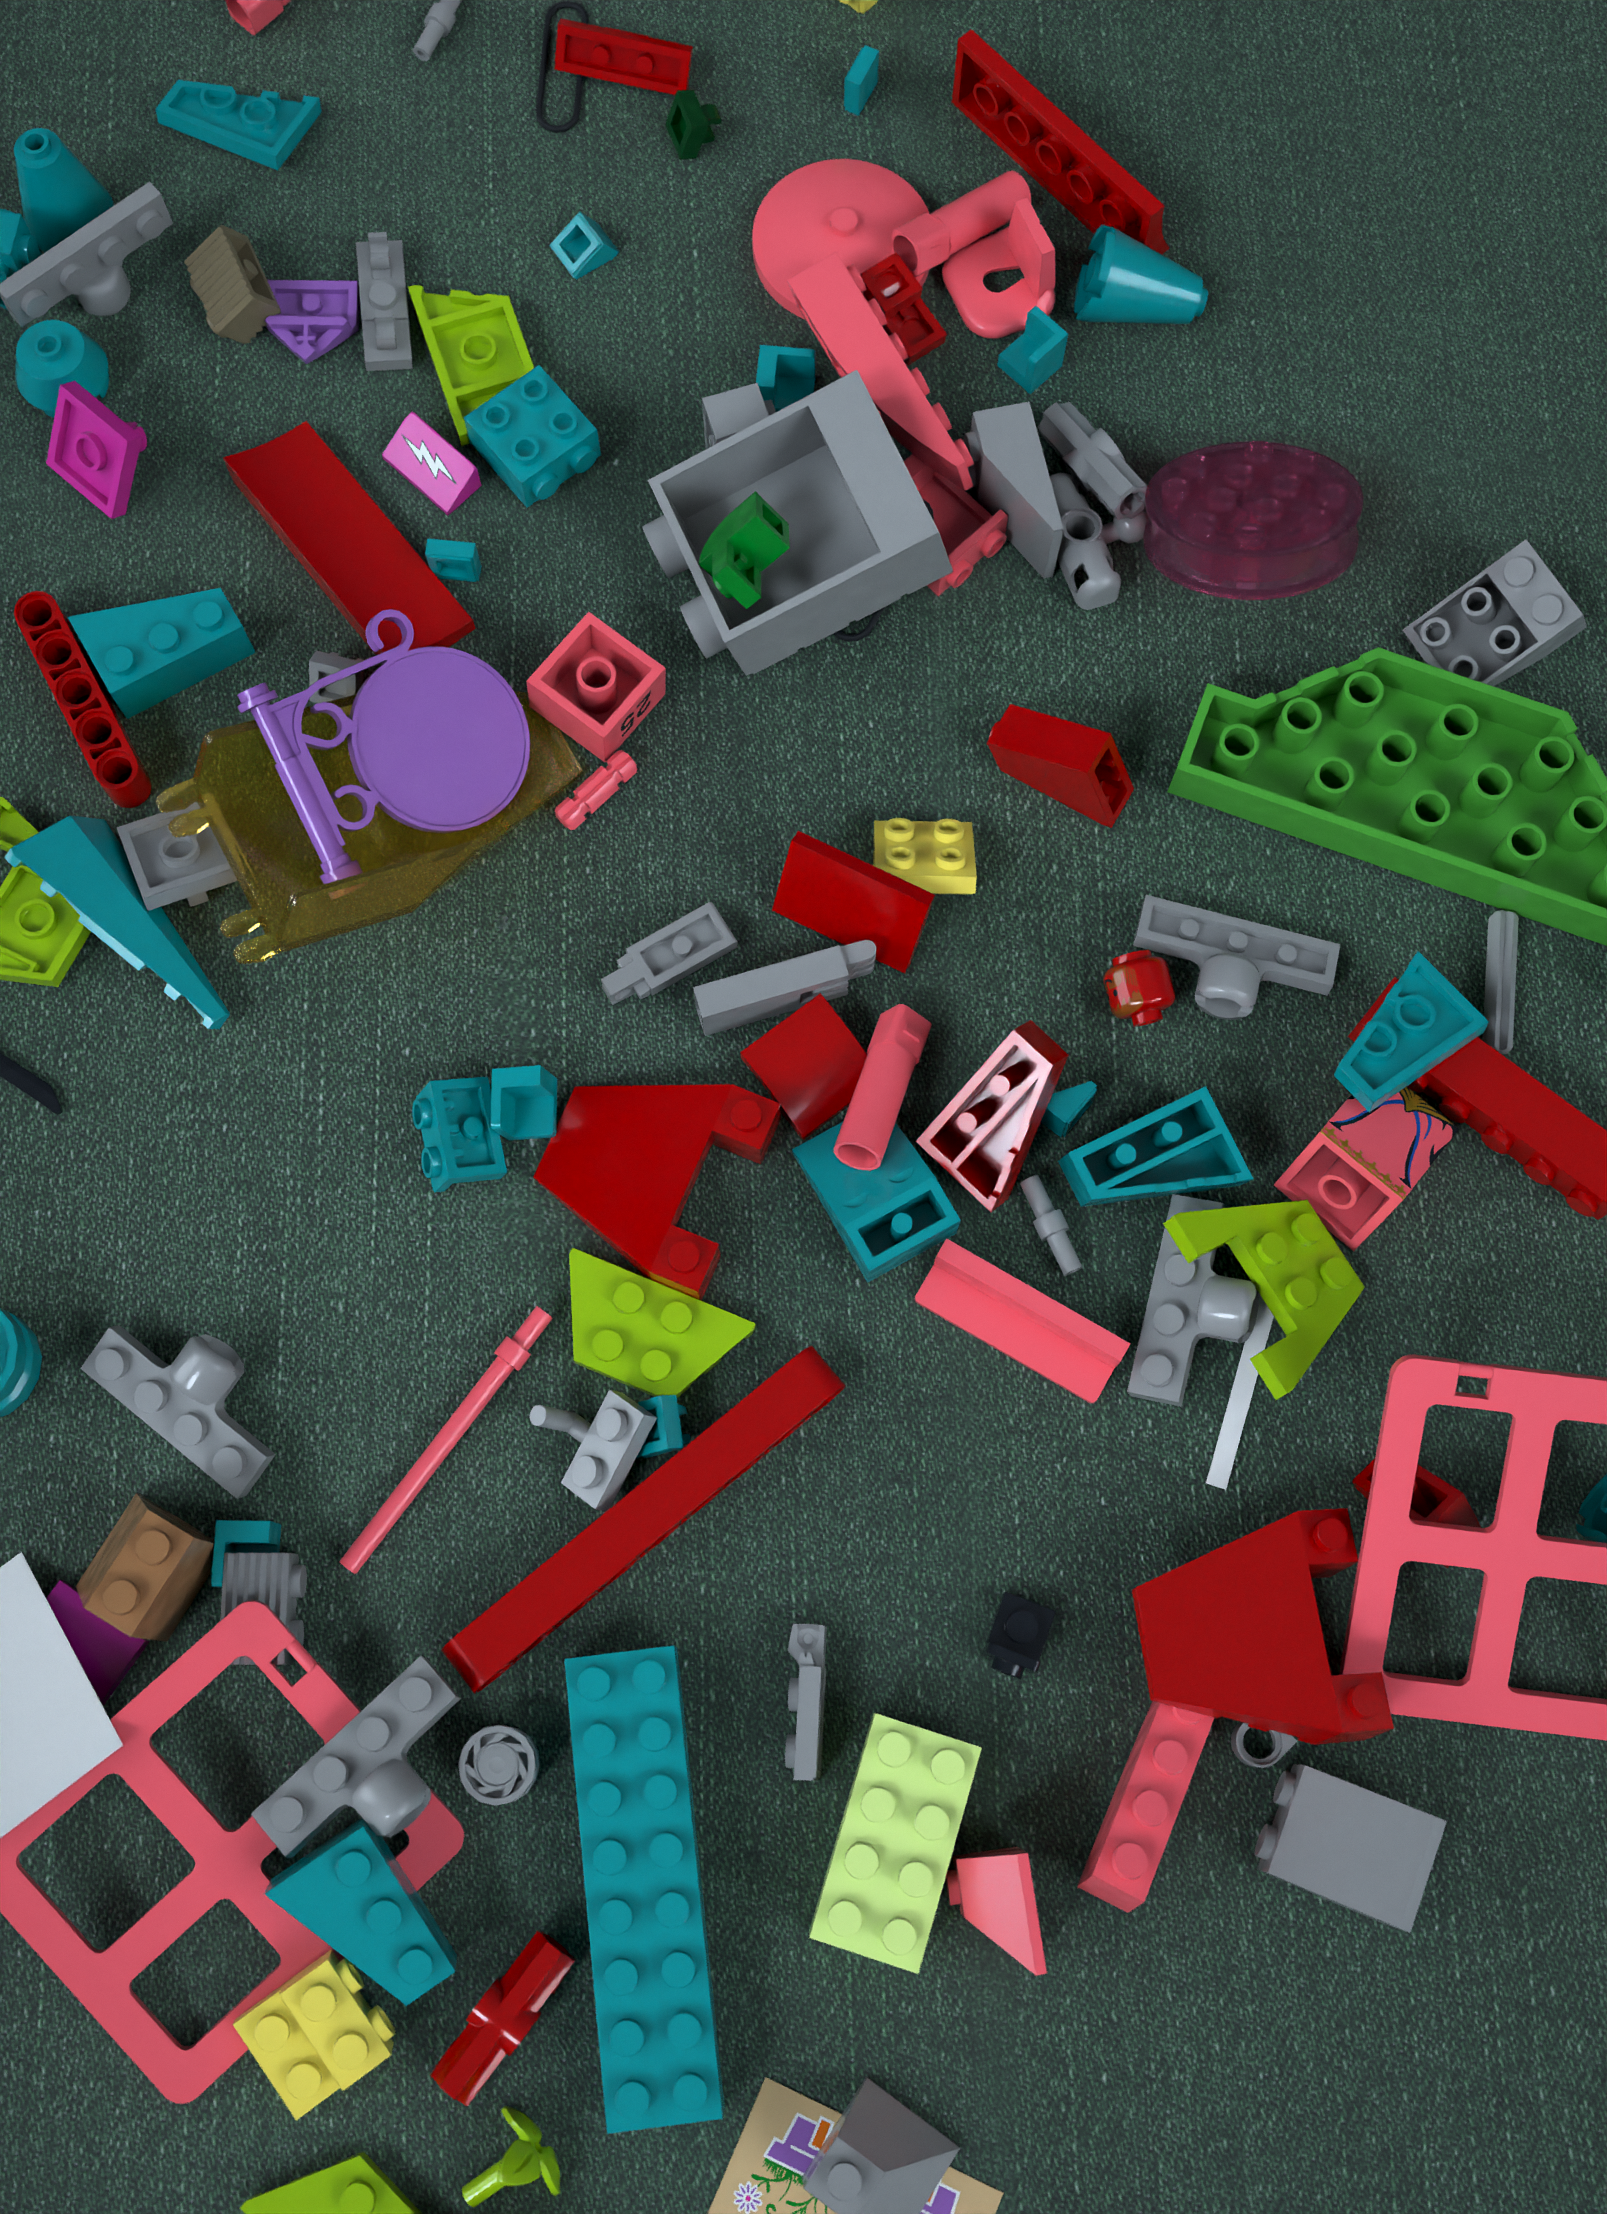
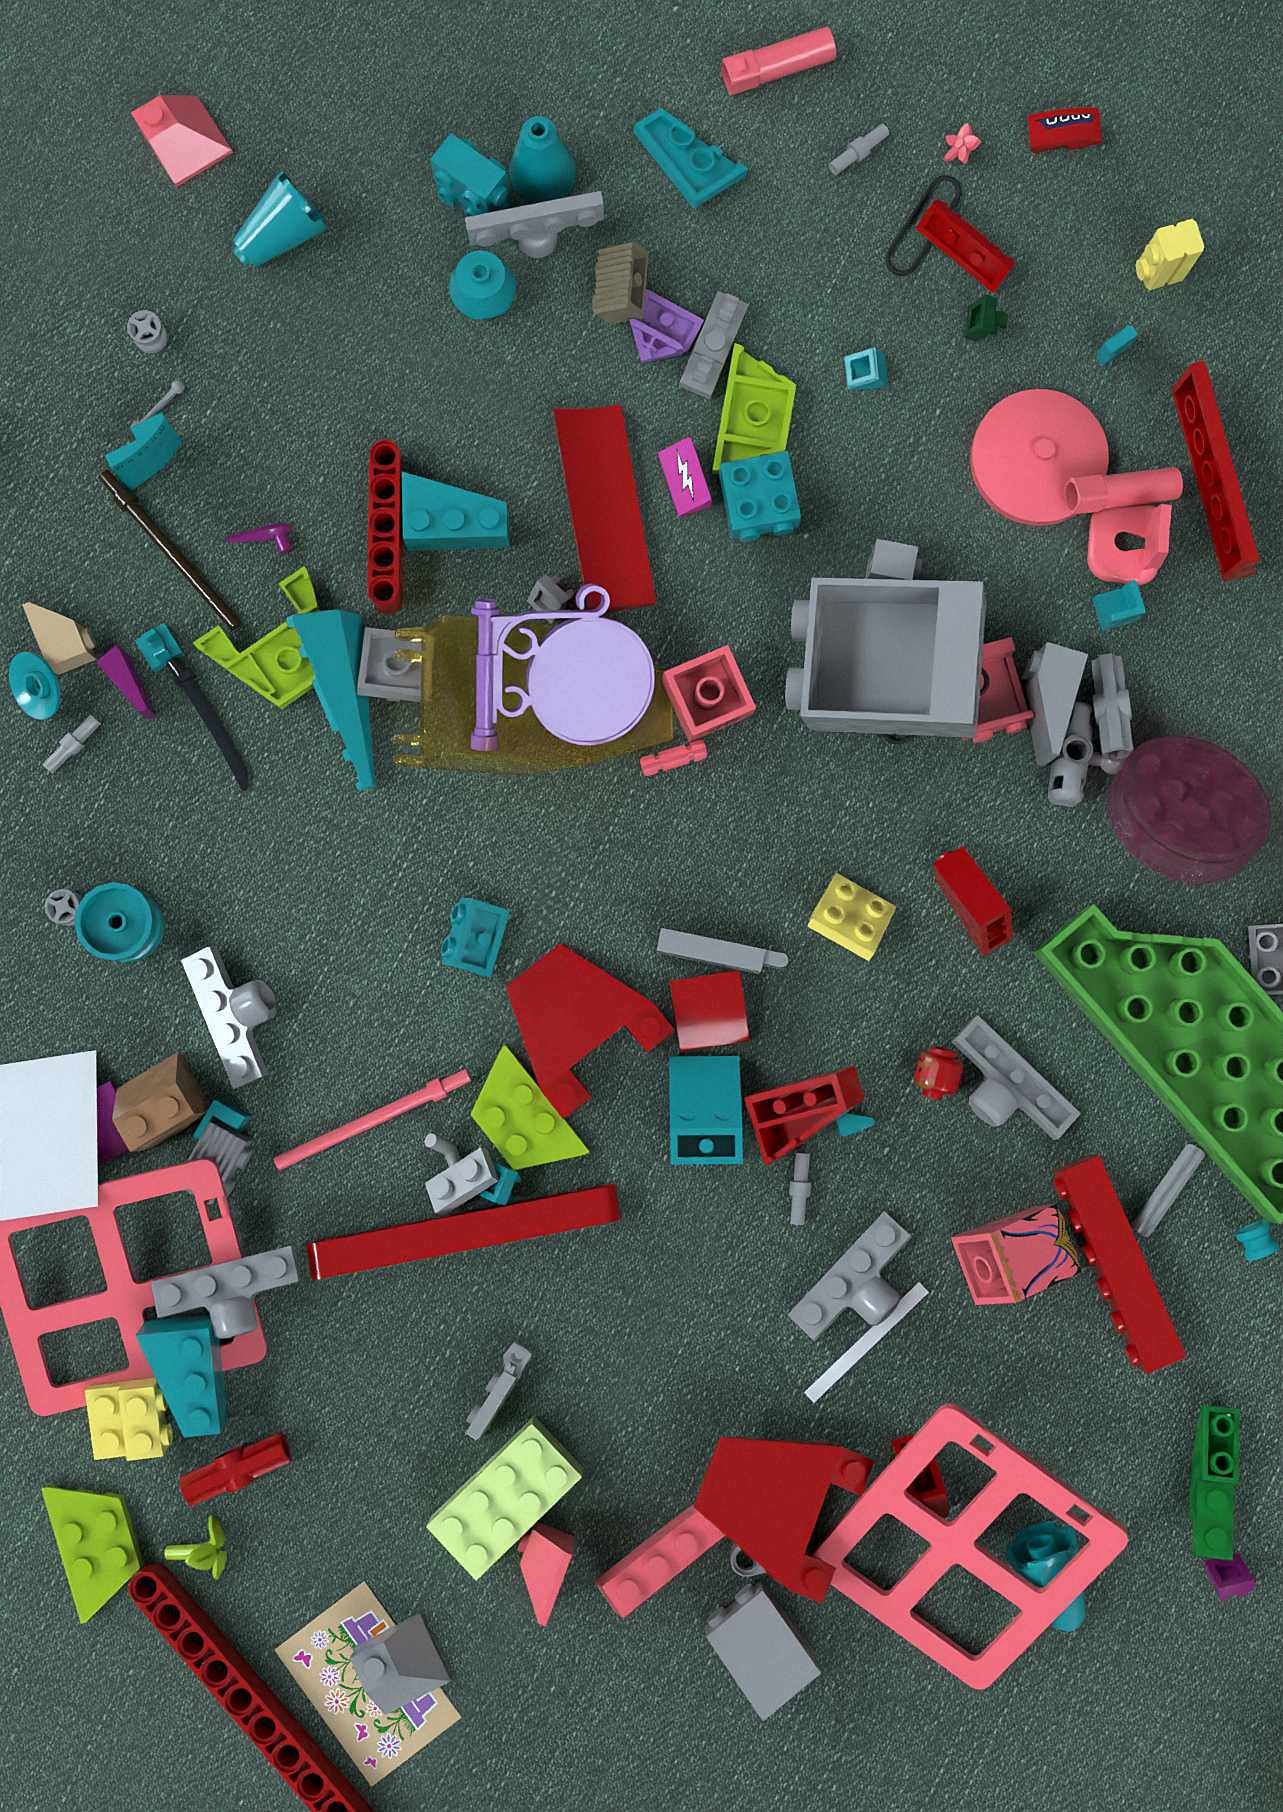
camera: 30 degrees right, 10 degrees up
dark pink tile [46,381,147,519] -> none
teal tile [425,538,482,582] -> none
light grey wheel [458,1725,540,1806] -> none
teal panel [490,1065,557,1141] -> none
teal brick [564,1645,725,2134] -> none
light grey hinge [601,902,738,1005] -> none
green brick [698,491,790,609] -> none
teal panel [756,345,816,412] -> none
red tile [772,831,935,973] -> none
coral slope [787,251,974,491] -> none
coral piece [834,1004,932,1171] -> none
red slope [860,252,947,366] -> none
coral panel [915,1238,1130,1404] -> none
black bracket [982,1591,1056,1679] -> none
teal wedge [1058,1086,1254,1207] -> none
teal cone [1074,224,1208,324] -> none
lime wing [1163,1200,1365,1400] -> none
teal wing [1334,951,1489,1112] -> none

